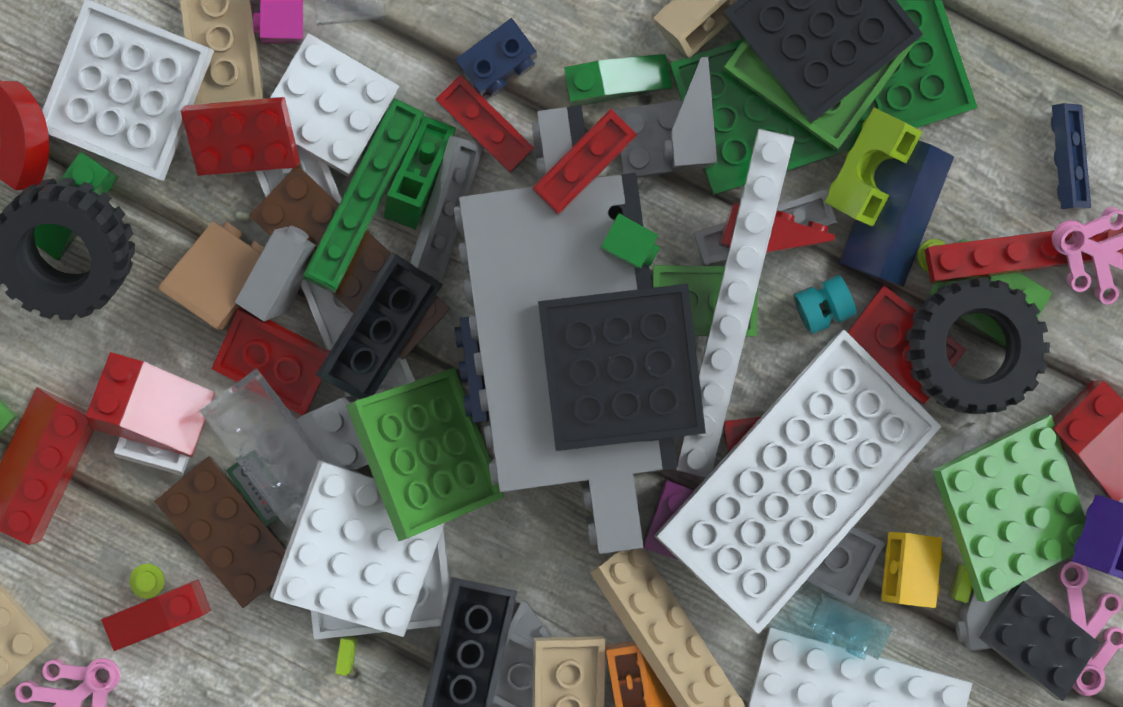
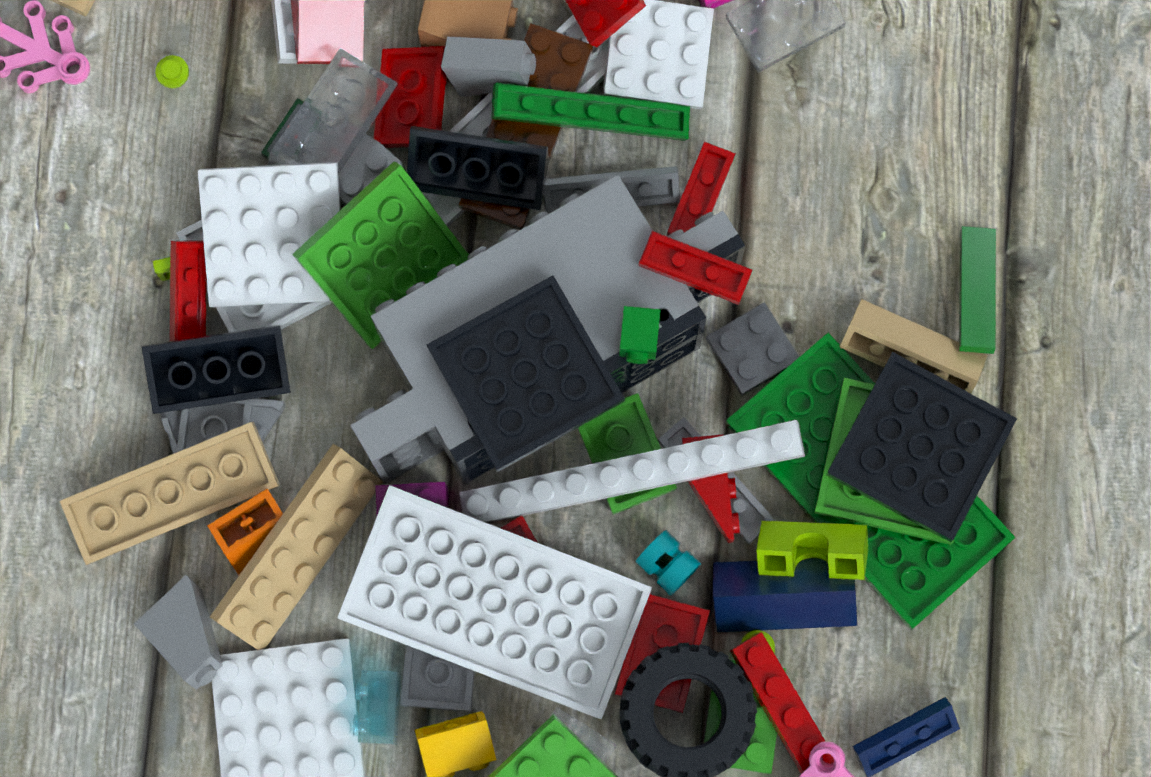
camera: 70 degrees right, 10 degrees down
red slope [101,579,212,651] -> none
reddish brown plate [155,456,287,608] -> none
green slope [383,116,456,230] -> none
dark blue brick [455,18,537,97] -> none
green slope [564,54,672,106] -> none
light grey slope [664,57,717,170] -> none
none -> red tile [169,240,207,342]

